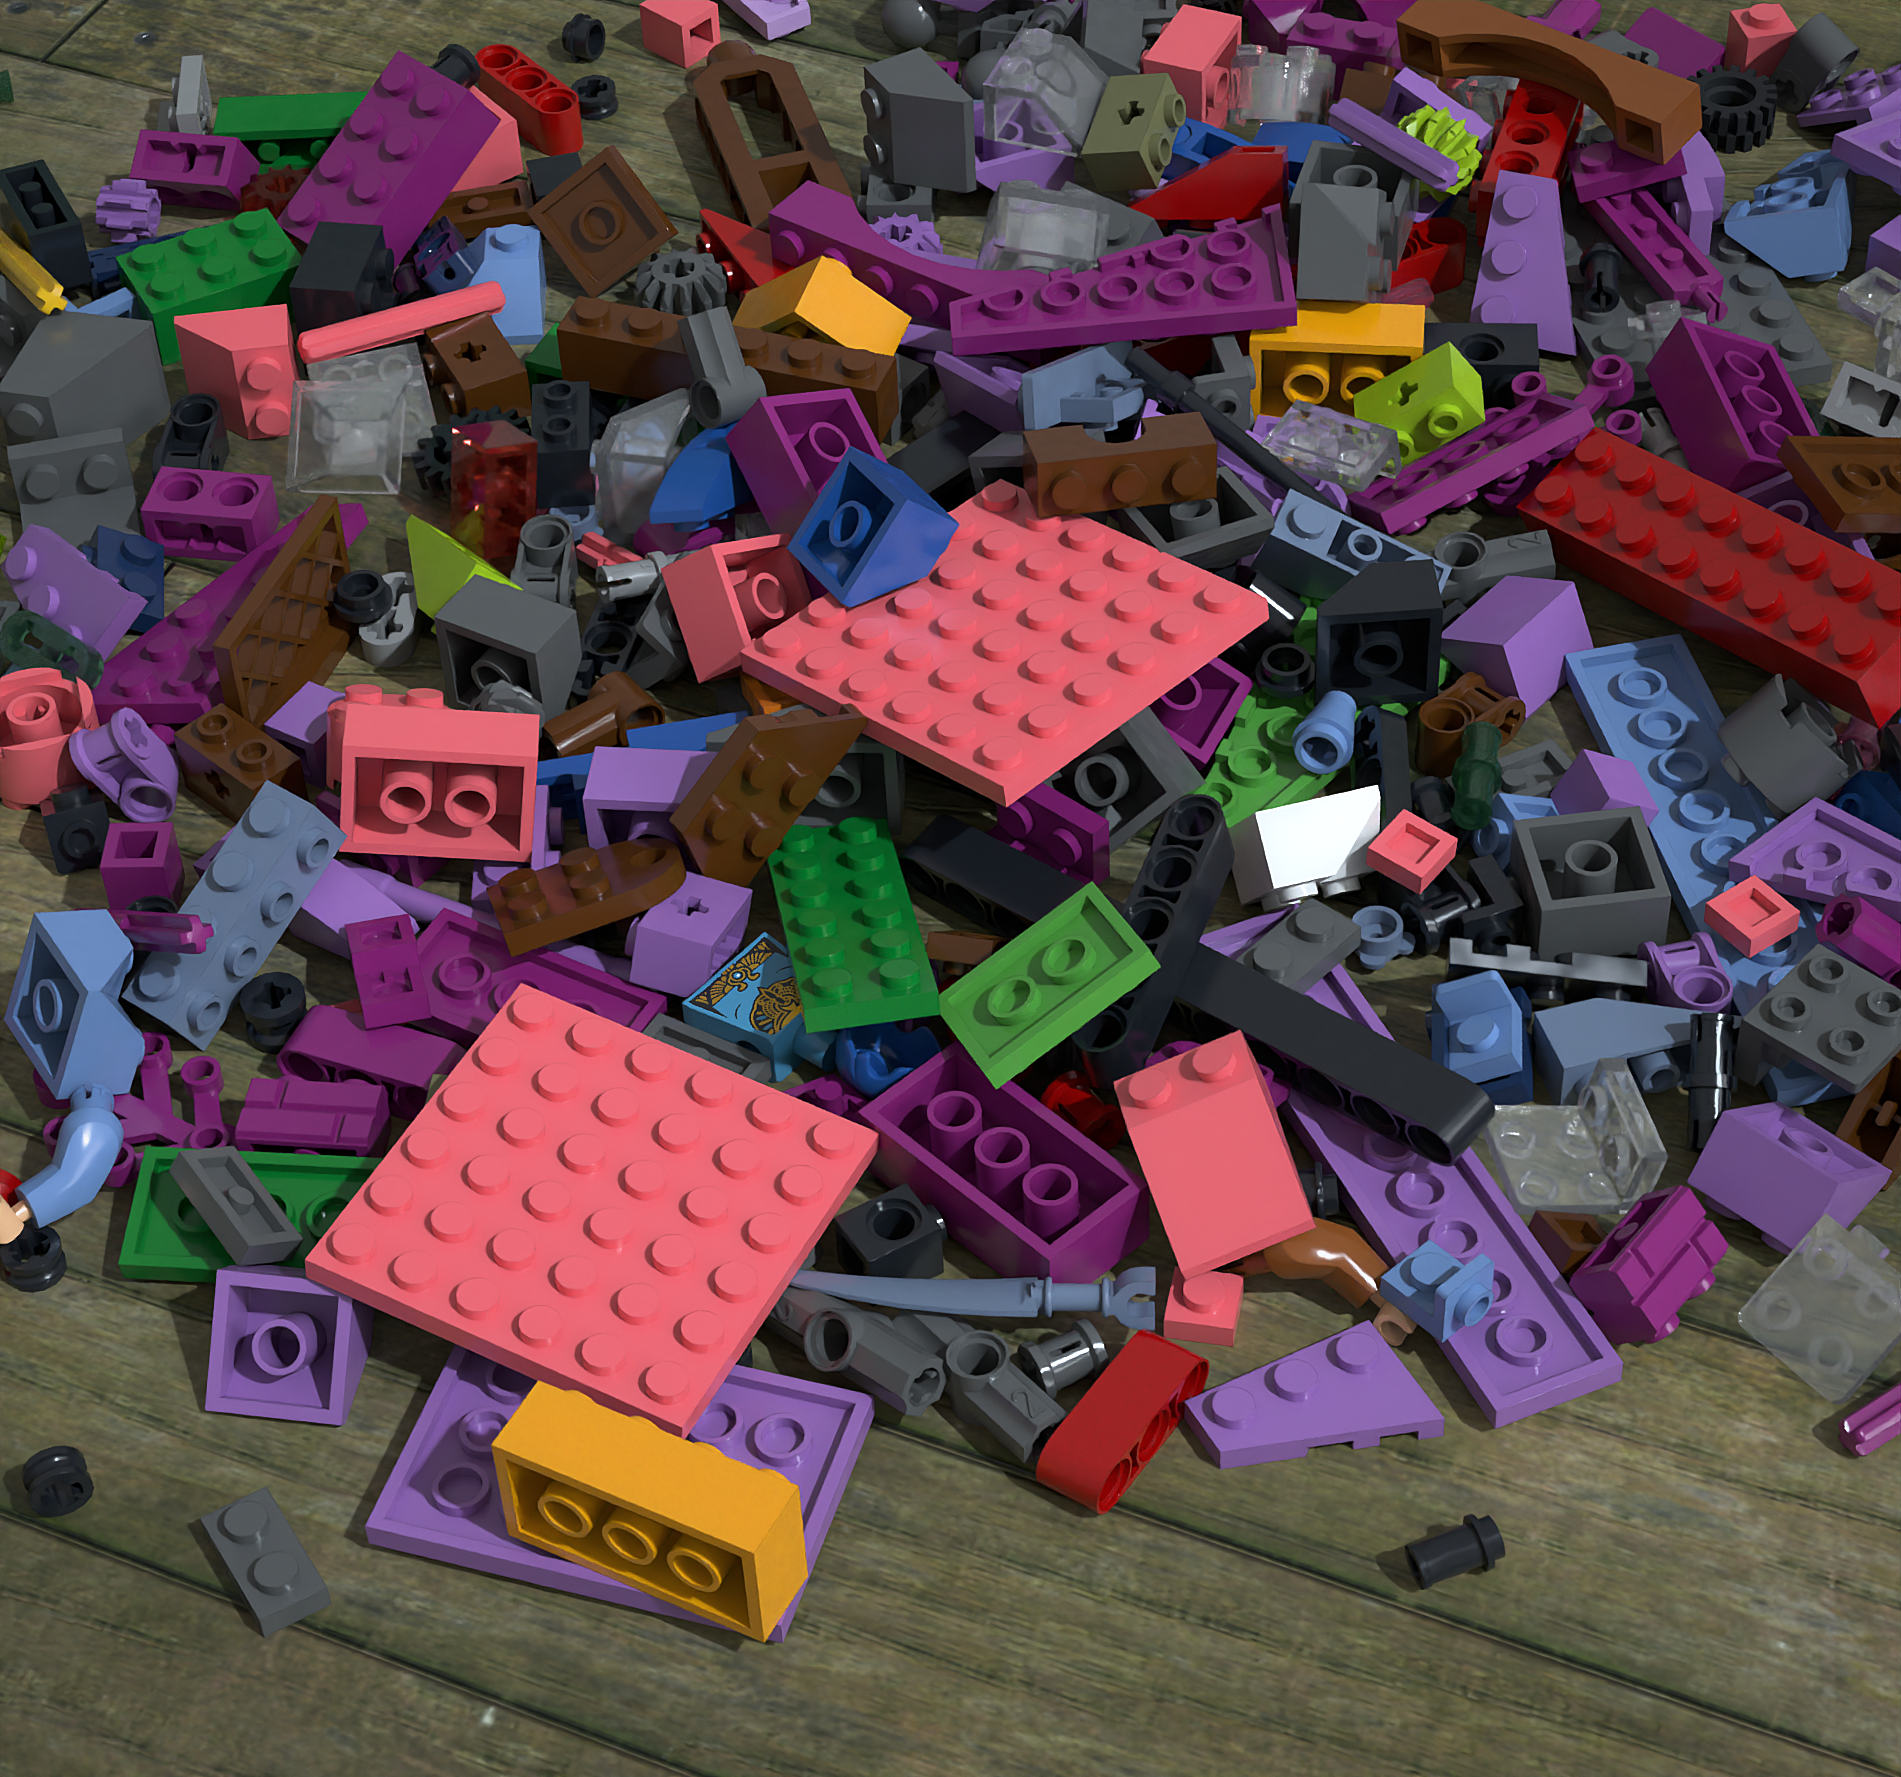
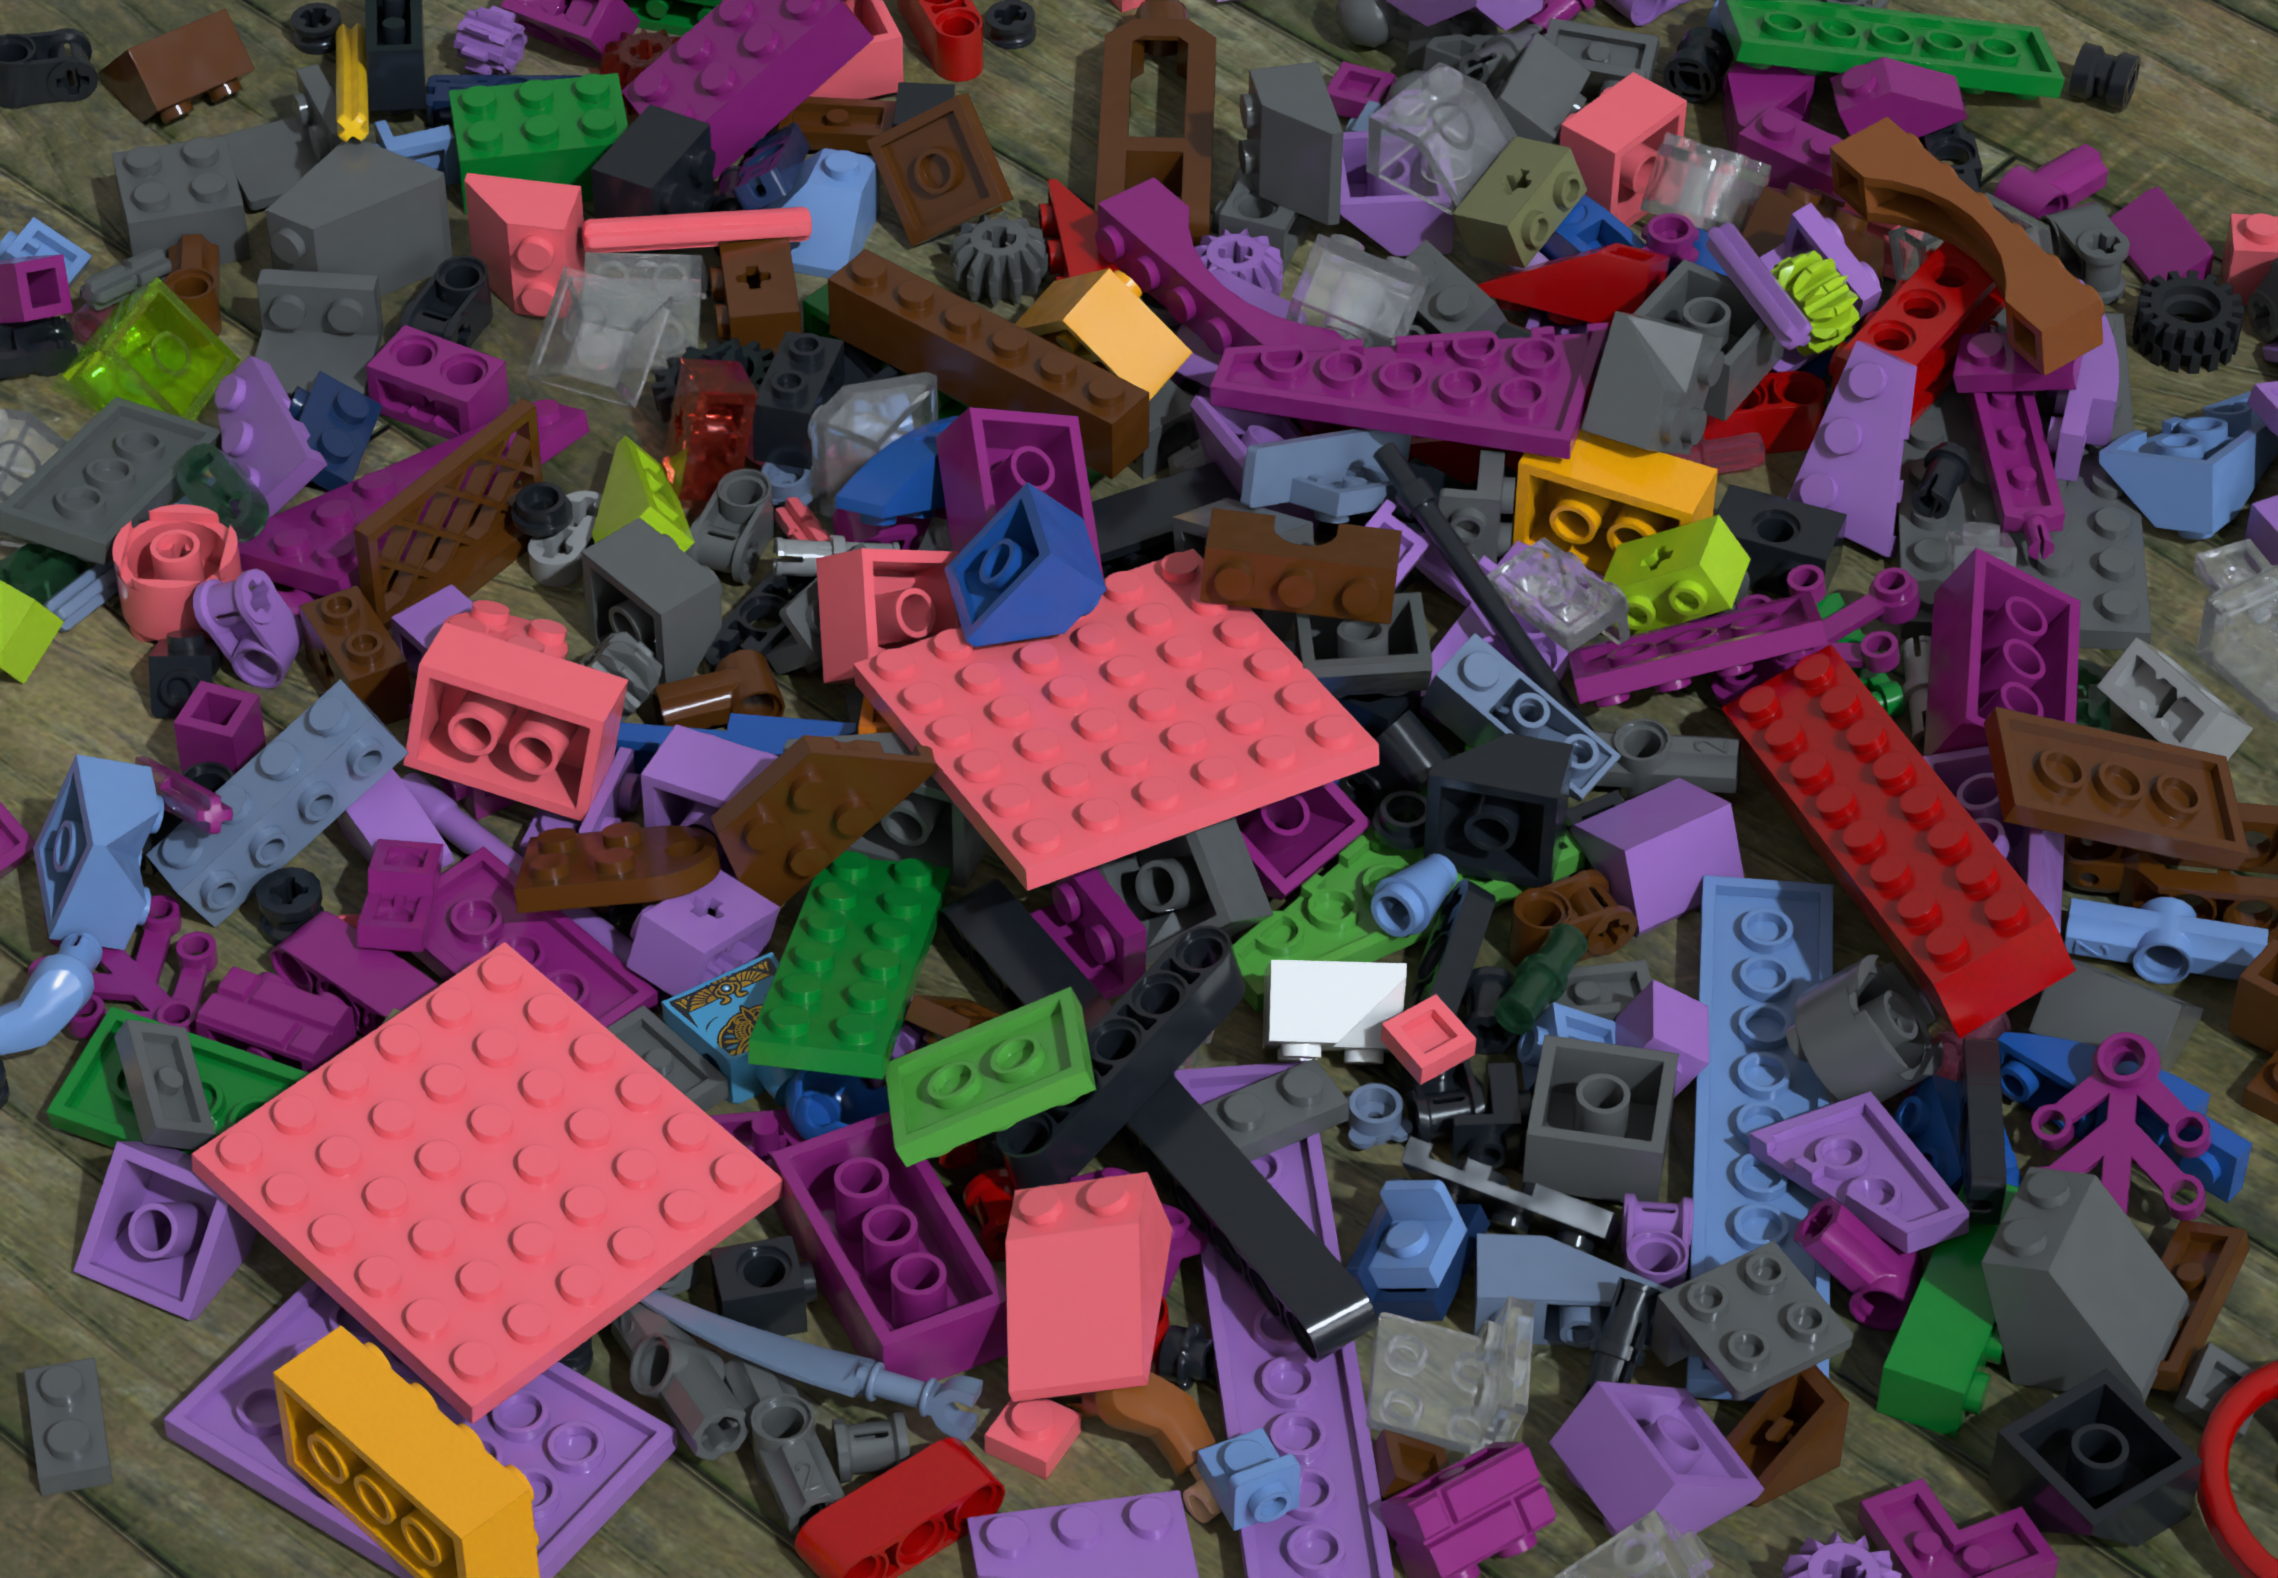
camera: 15 degrees right, 0 degrees up
dark grey piece [677,306,767,429] -> none
coral plate [1704,875,1800,958] -> none
none -> magenta plate [1641,213,1699,266]

